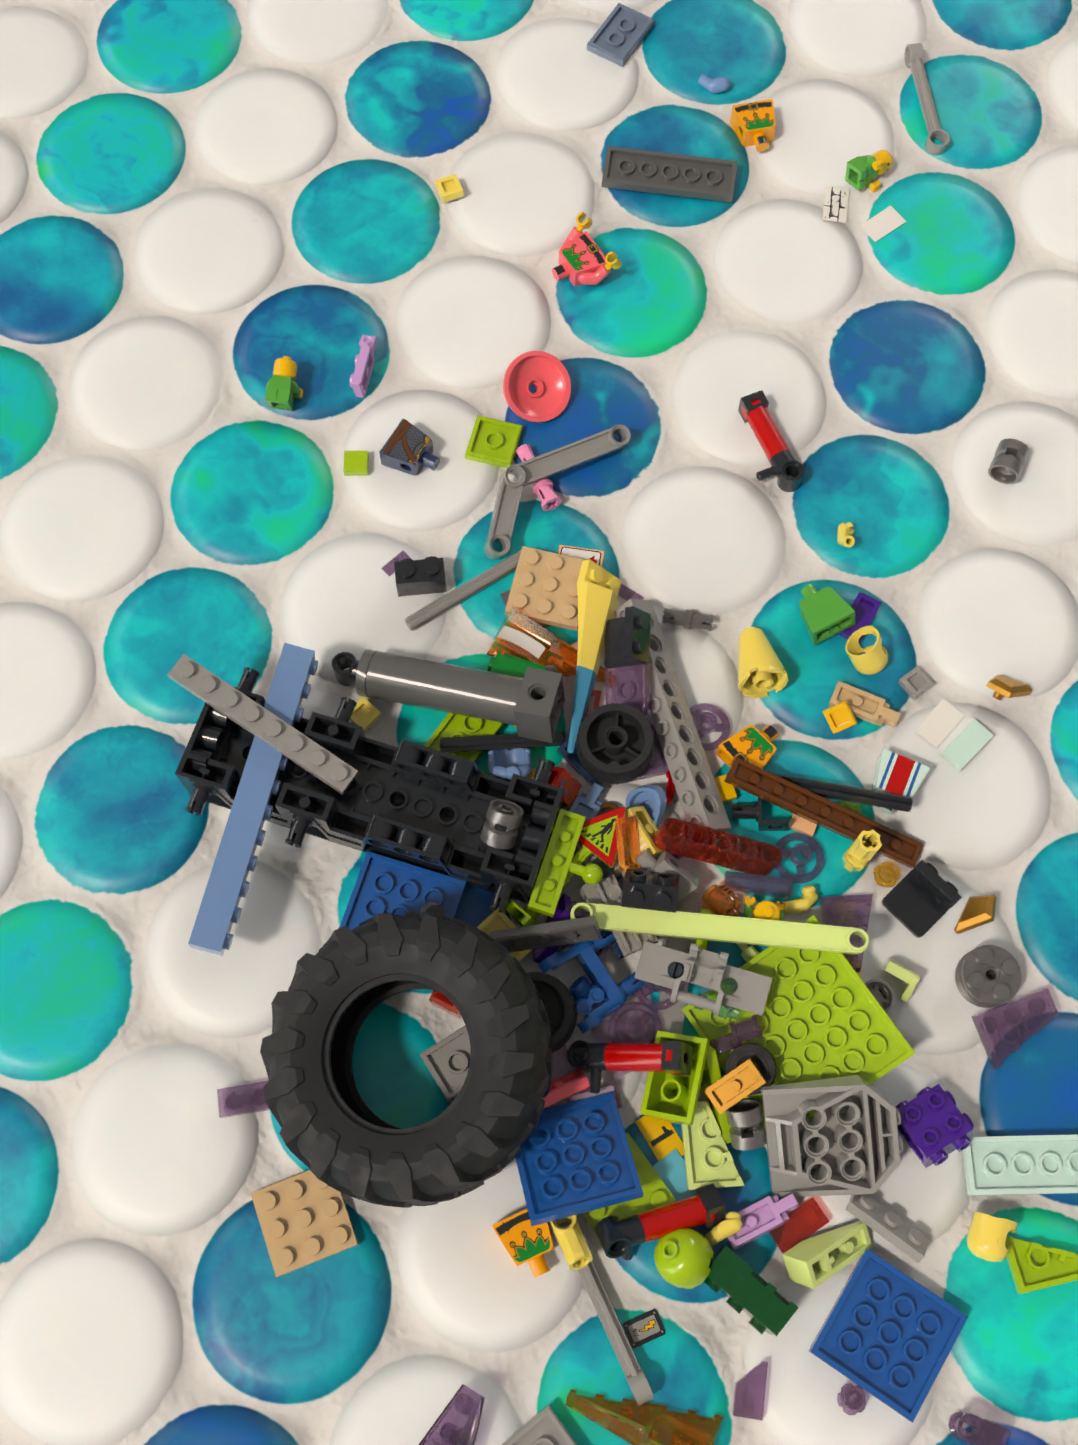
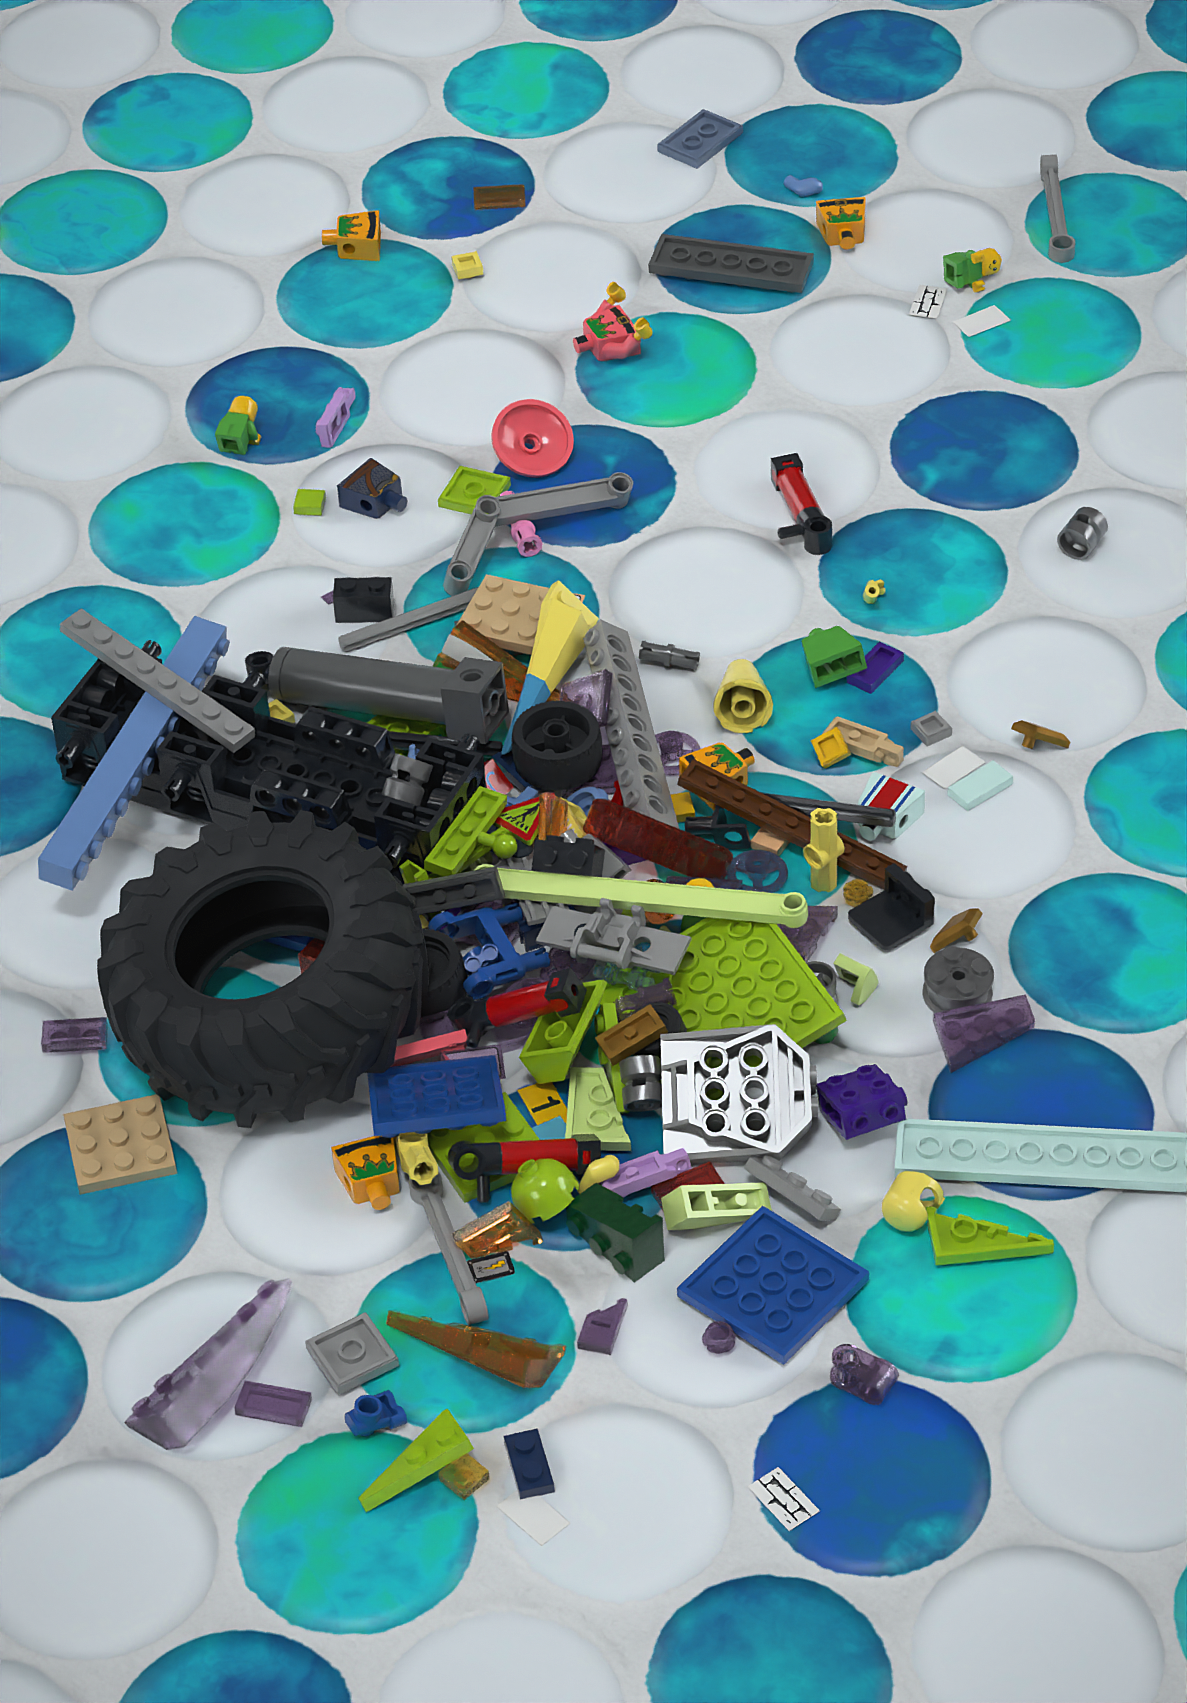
camera: 10 degrees right, 25 degrees down
black bracket [604,606,651,669] -> none
light yellow helmet [845,626,888,675] -> none
none -> light orange torso [322,210,381,261]
none -> clear orange wing [452,1201,543,1259]
none -> clear orange tile [473,184,526,210]

